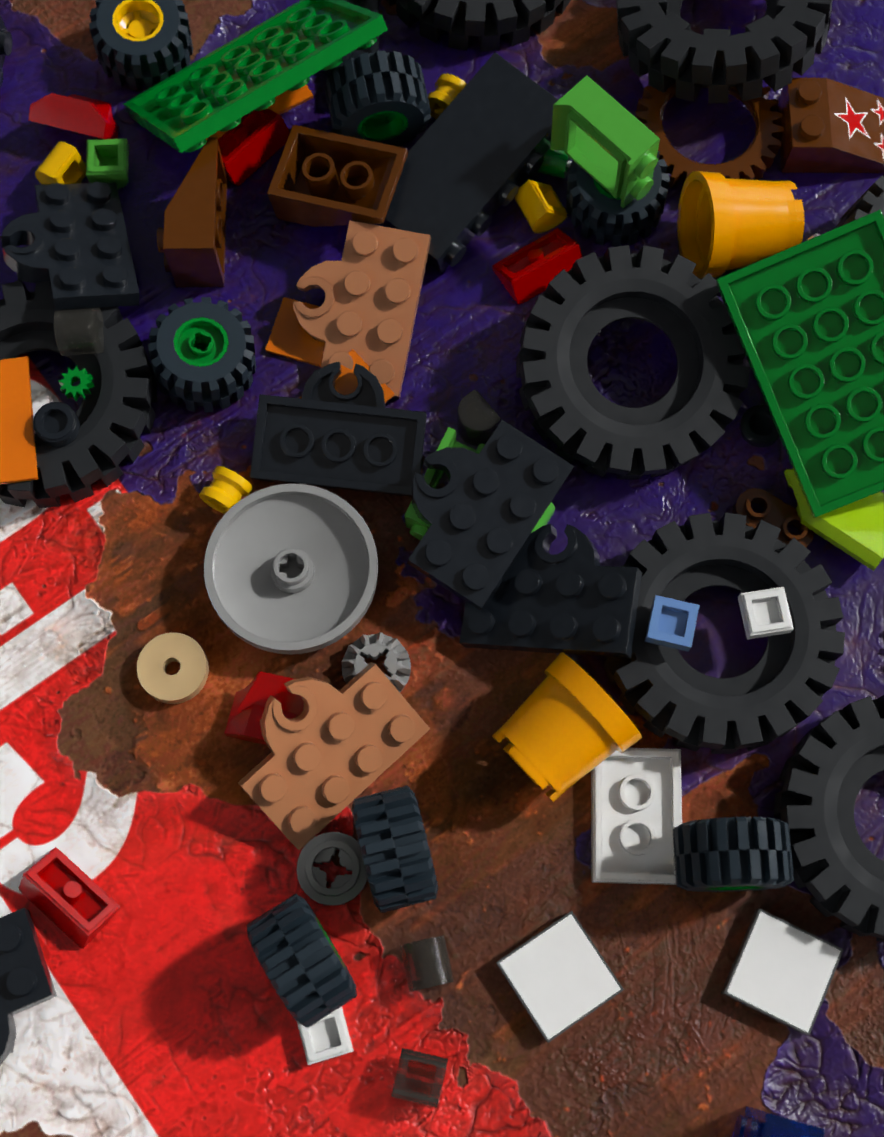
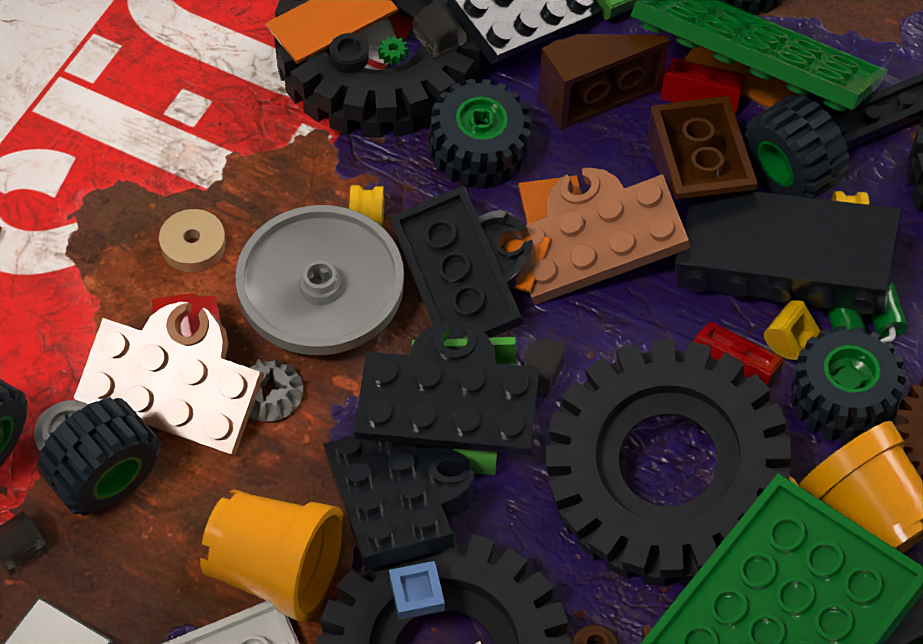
camera: 65 degrees right, 15 degrees down
bright green window [550,75,660,208] -> none

